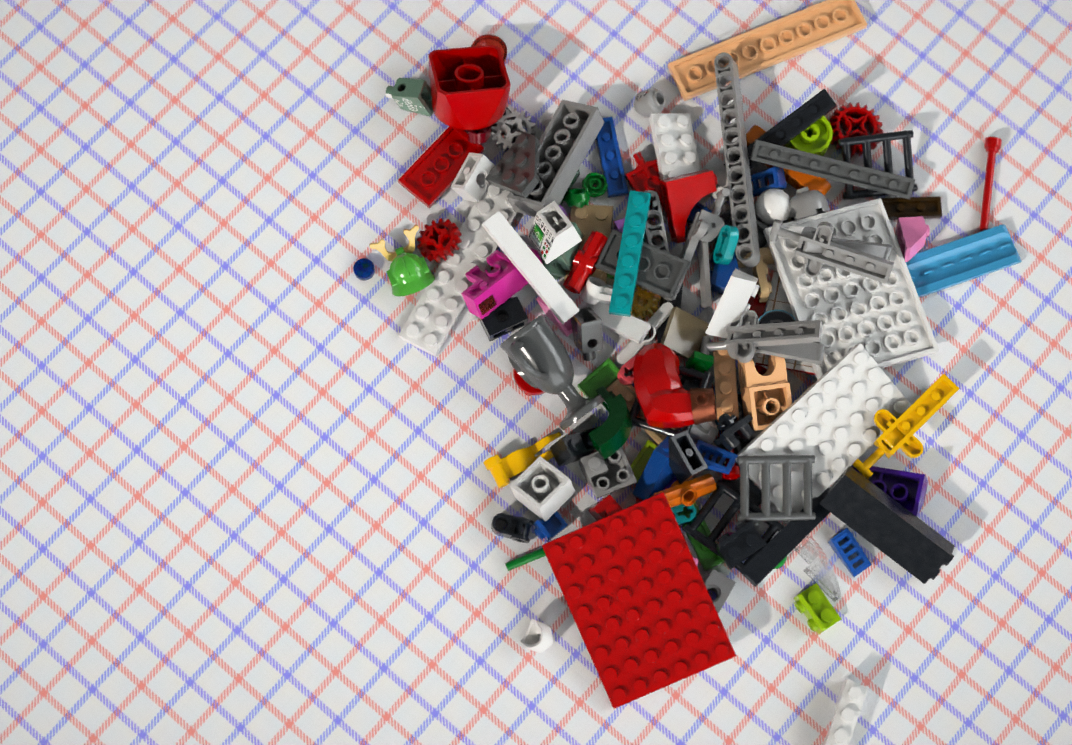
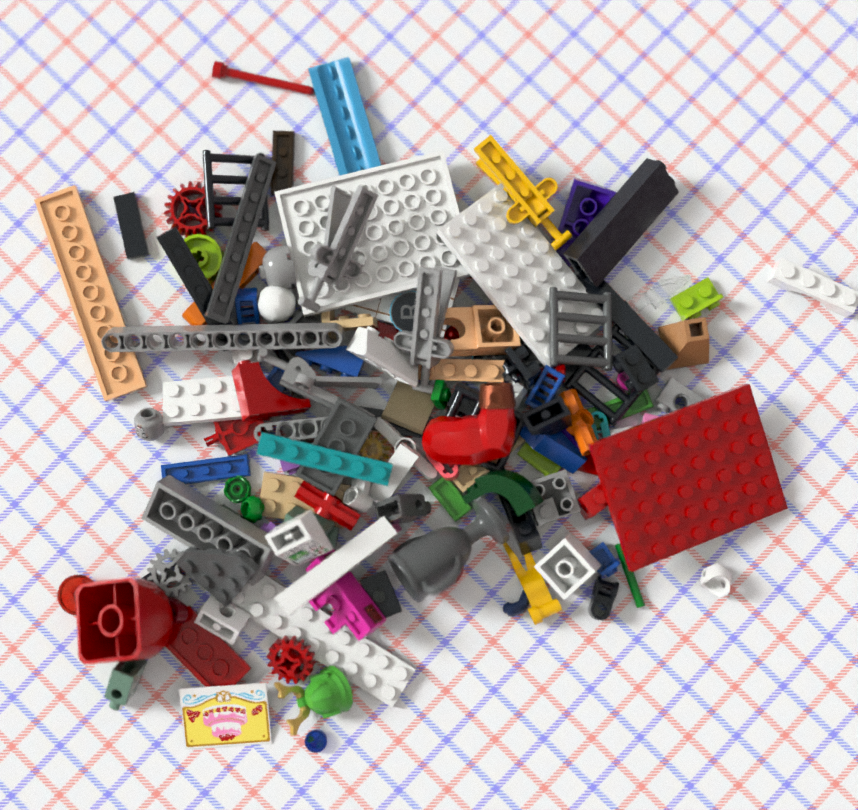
camera: 80 degrees left, 10 degrees up
teal beam [713,225,739,265] -> none
blue slope [828,528,872,577] -> none
bright pink slope [896,216,930,262] -> none
none -> black tile [113,192,149,260]
none -> sticker [179,683,272,750]
none -> dark blue arm [503,590,529,617]
none -> medium nougat slope [658,317,709,370]

